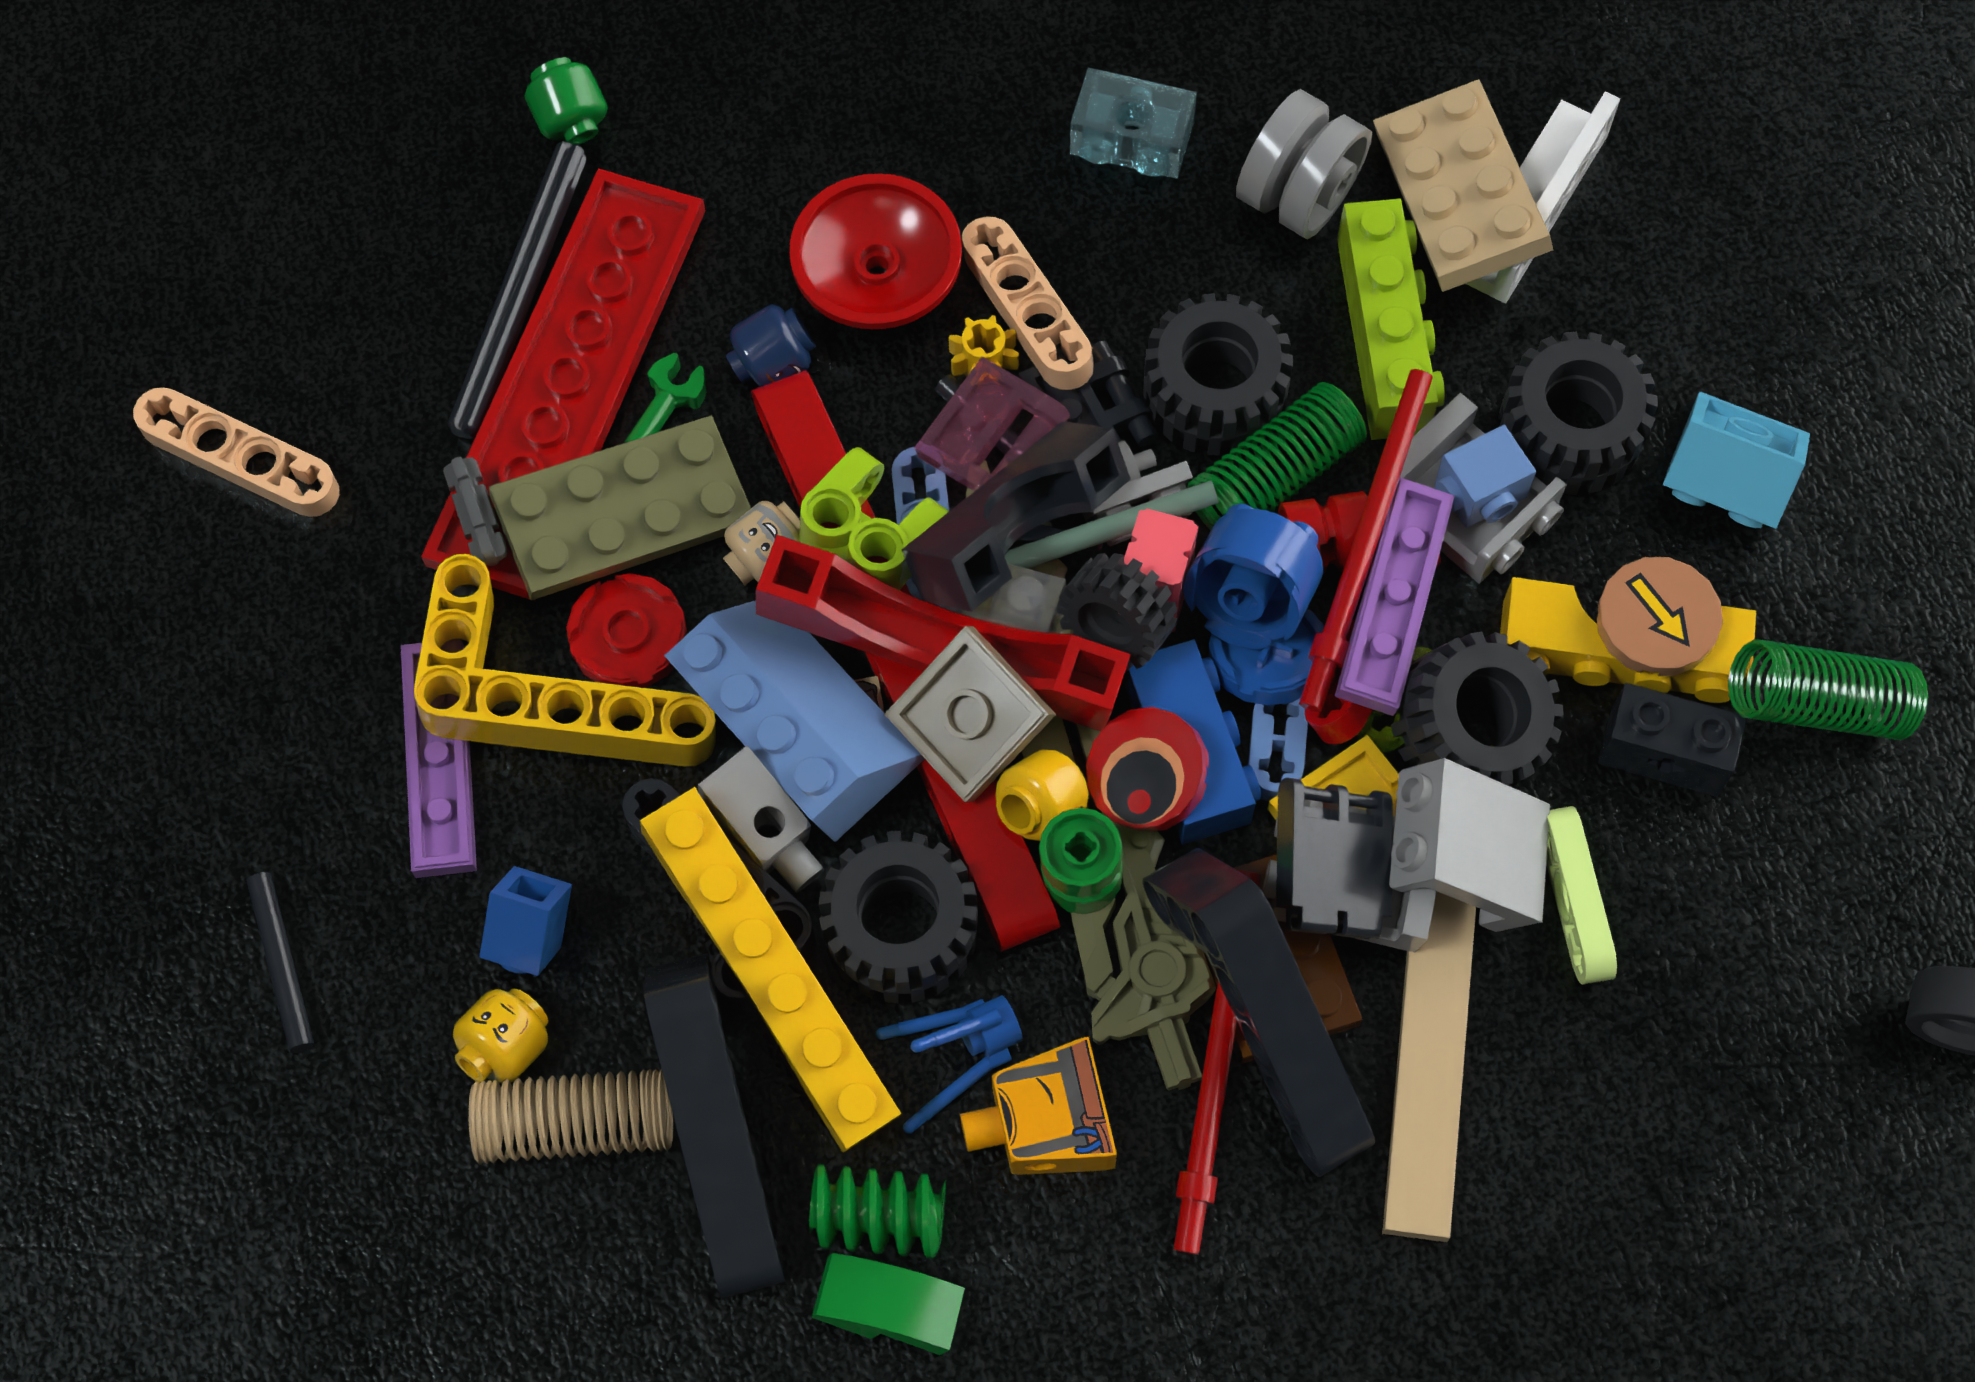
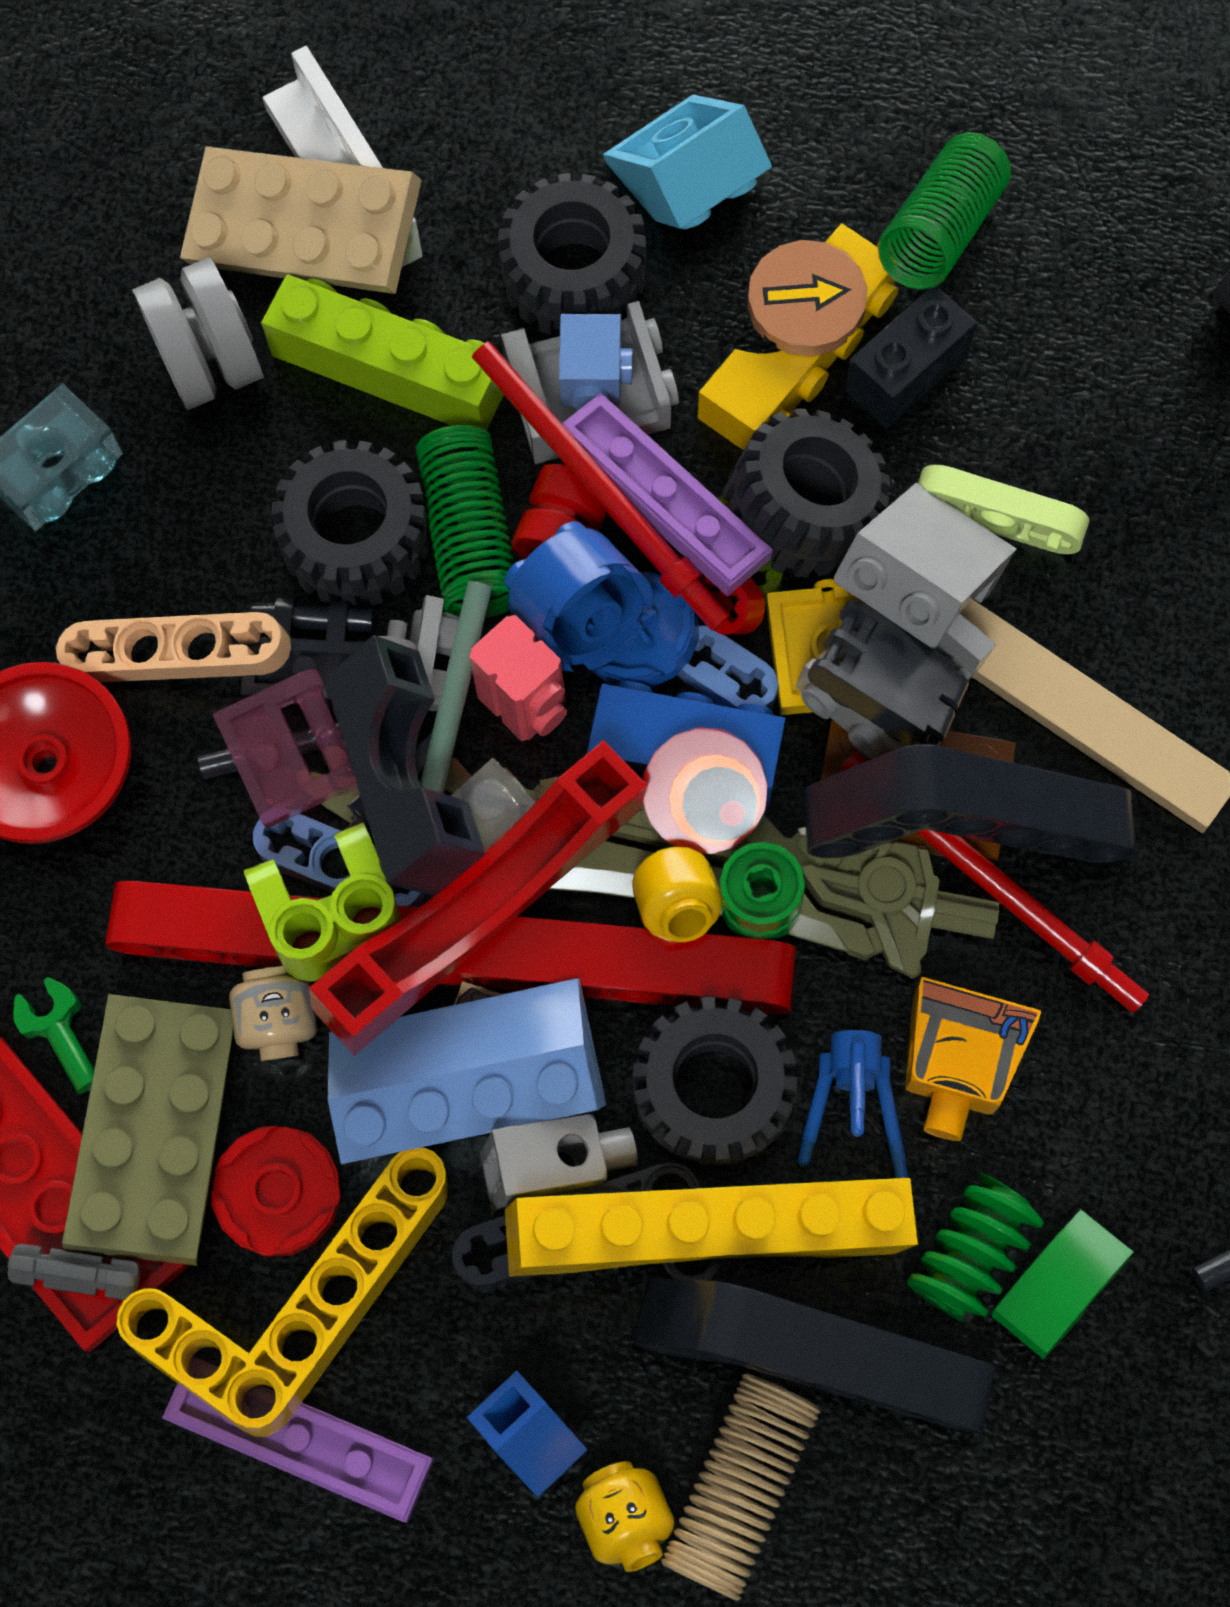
camera: 60 degrees left, 5 degrees up
dark blue head [726,304,816,387] -> none
dark tan tile [884,626,1056,803] -> none
yellow gear [949,315,1019,390] -> none
black tyre [1057,553,1177,671] -> none

